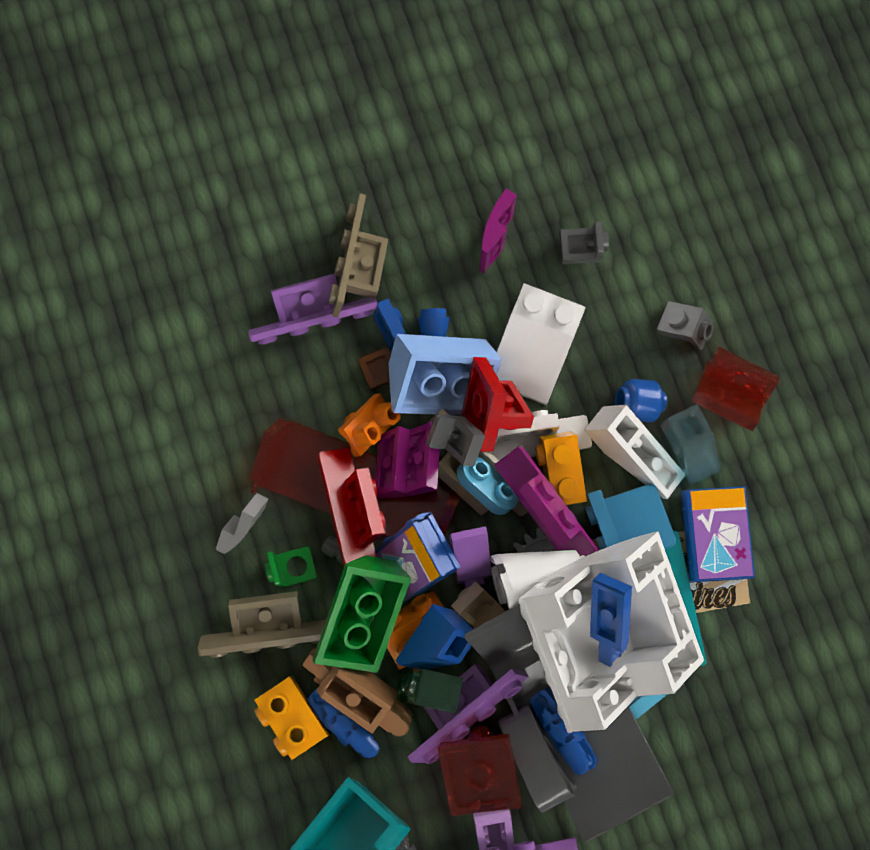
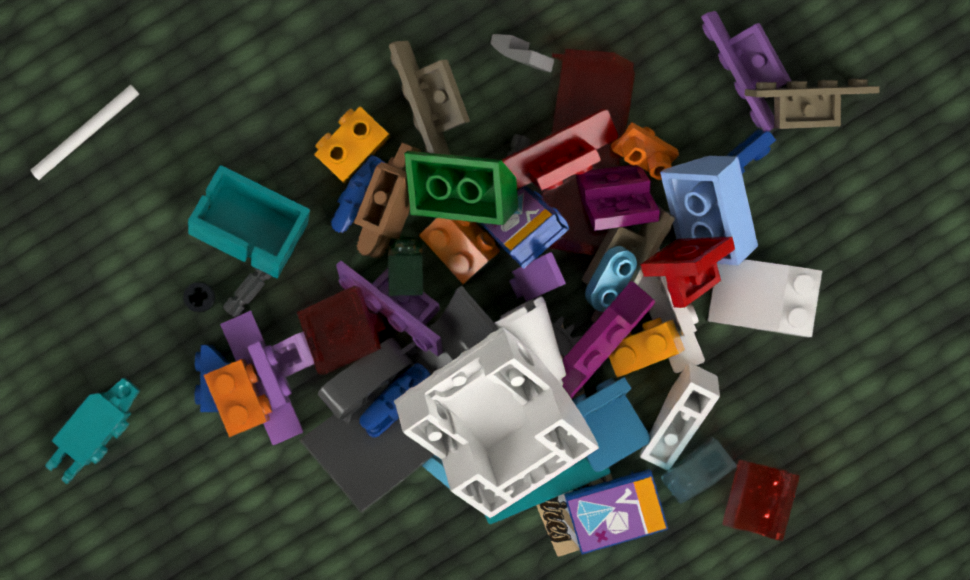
camera: 85 degrees right, 10 degrees up
green bracket [264,546,317,589] -> none
reddish brown tile [357,347,391,391] -> none
blue slope [395,604,473,670] -> none
blue cone [417,308,450,337] -> none
dark grey bracket [426,414,485,466] -> none
tan bracket [451,581,506,628] -> none
magenta slope [479,188,517,274] -> none
dark grey bracket [559,222,609,264] -> none
blue hinge [590,573,632,667] -> none
blue head [615,379,667,422] -> none
dark grey bracket [657,301,713,350] -> none

